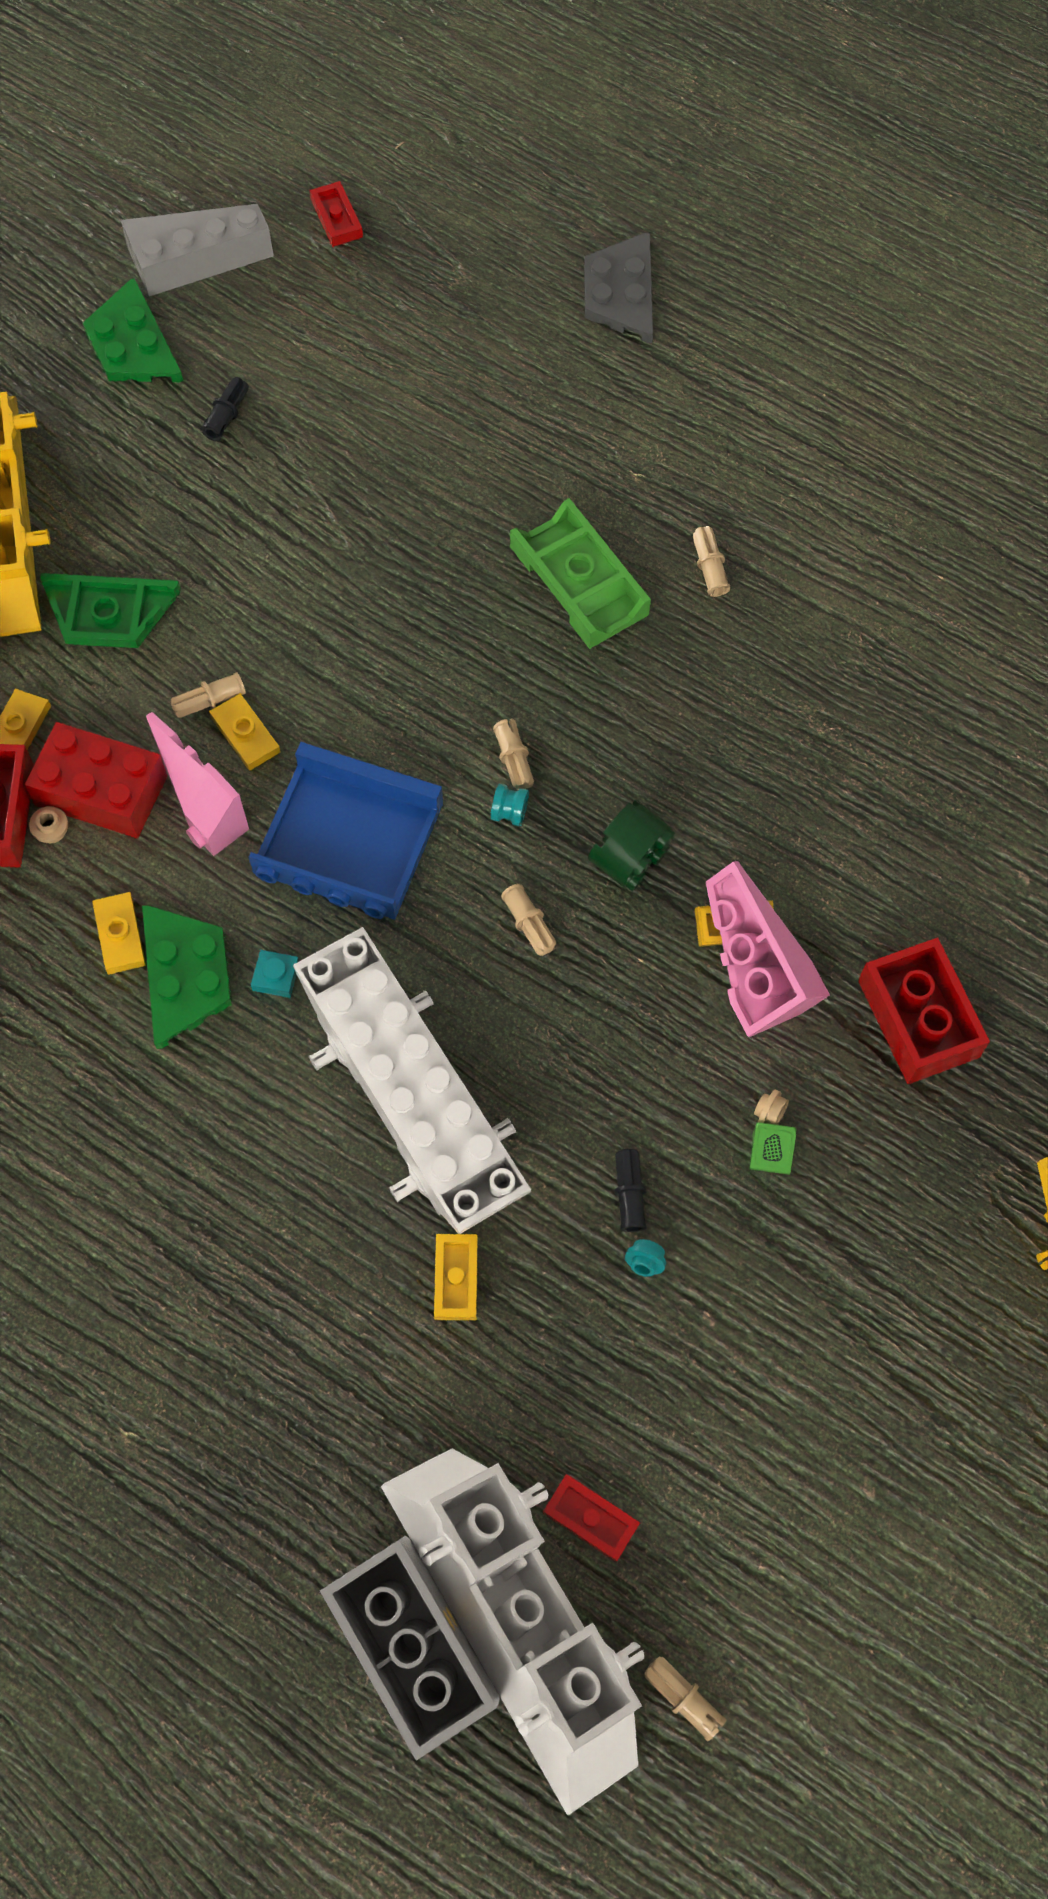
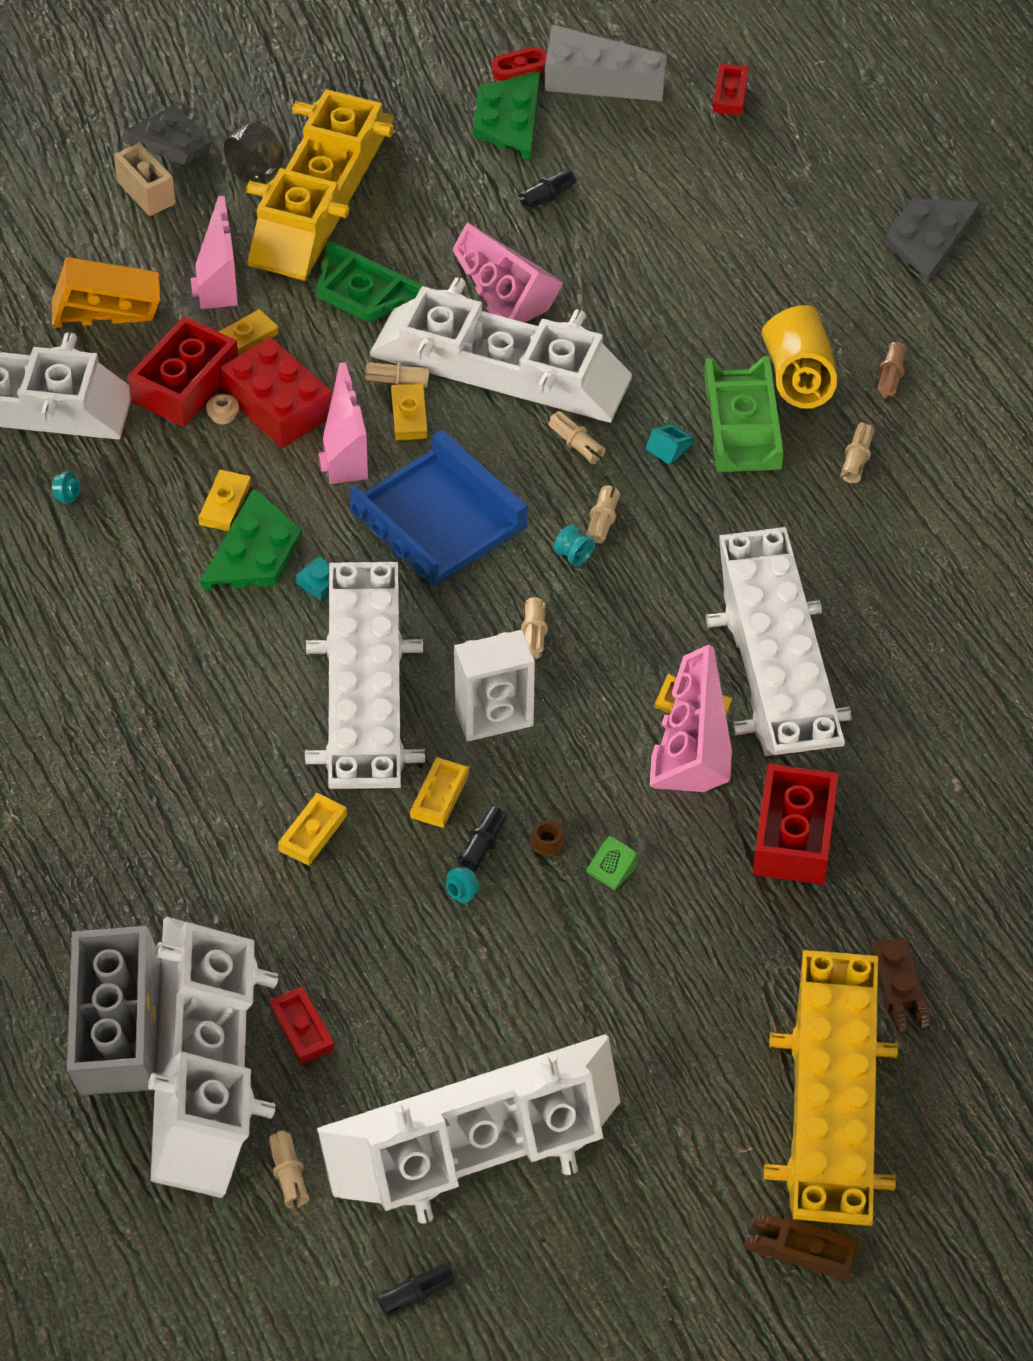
camera: 30 degrees right, 15 degrees down
dark green brick [588,799,676,892] -> none
tan plate [754,1089,789,1125] -> none
none -> white piece [317,1034,620,1223]
none -> white piece [370,277,632,423]
none -> black axle [376,1264,455,1318]
none -> yellow plate [410,757,469,828]
none -> bright pink wedge [452,223,563,323]
none -> white brick [454,630,535,742]
none -> red plate [492,47,547,81]
none -> reddish brown plate [530,821,566,855]
none -> tan axle [548,411,606,464]
none -> teal slope [646,424,695,464]
none -> white piece [706,527,851,756]
none -> yellow brick [761,305,837,408]
none -> medium nougat axle [877,342,908,398]

